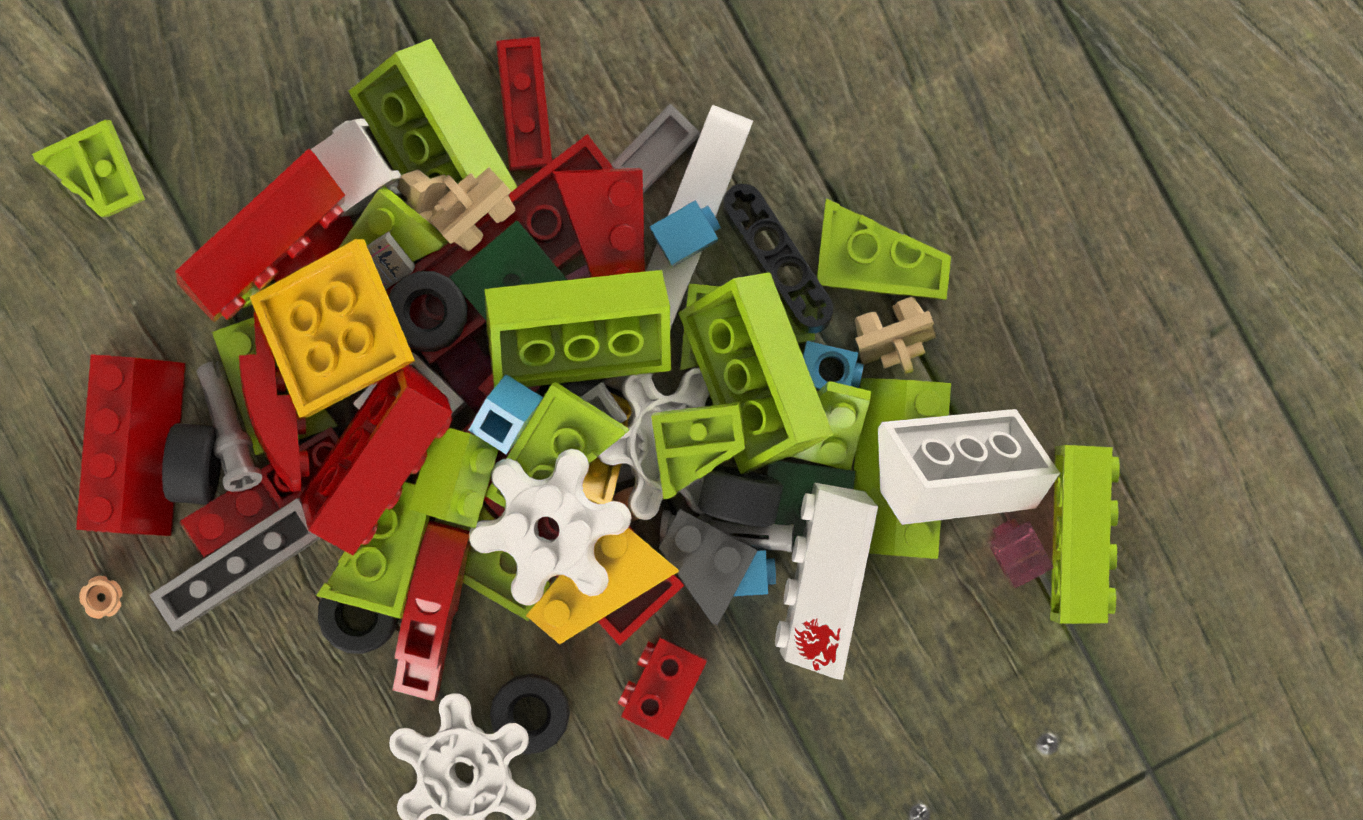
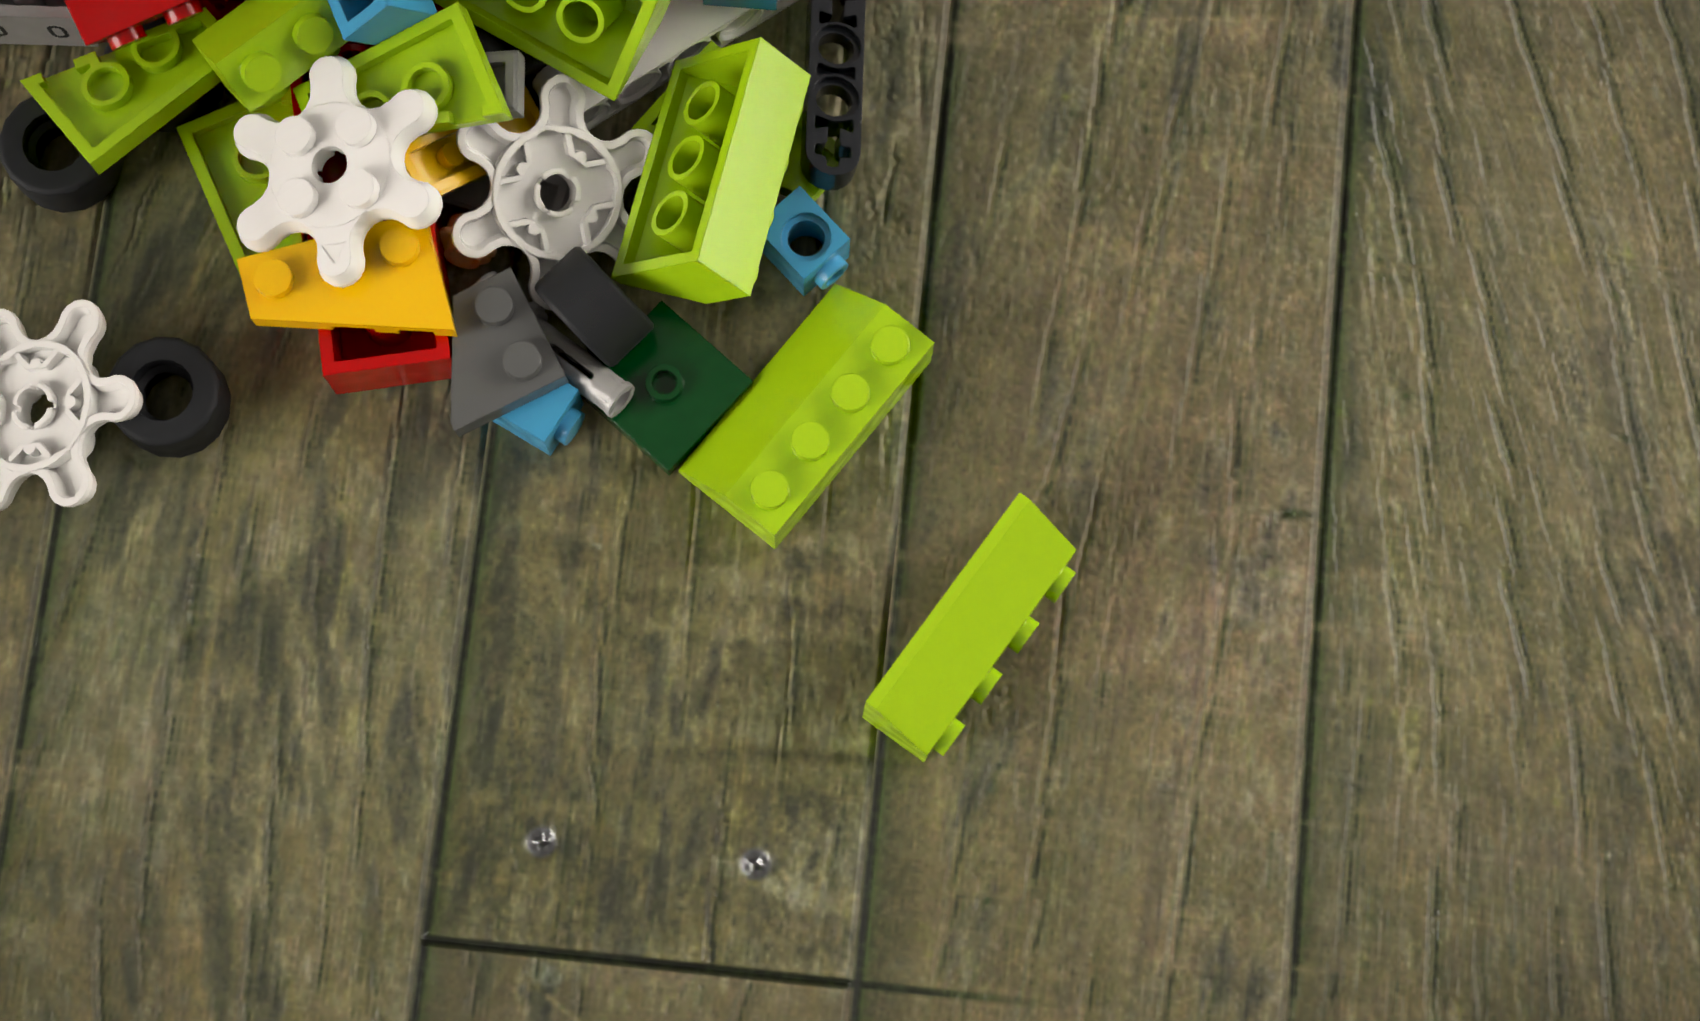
camera: 30 degrees right, 10 degrees down
red slope [393,521,470,701] -> none
red brick [617,636,707,740] -> none
lime wing [651,402,747,499] -> none
white slope [775,483,878,680] -> none
lime wing [790,381,871,470] -> none
lime wing [817,198,951,300] -> none
tan hips [855,297,936,374] -> none
white slope [878,409,1060,525] -> none
clear pink brick [986,518,1054,588] -> none

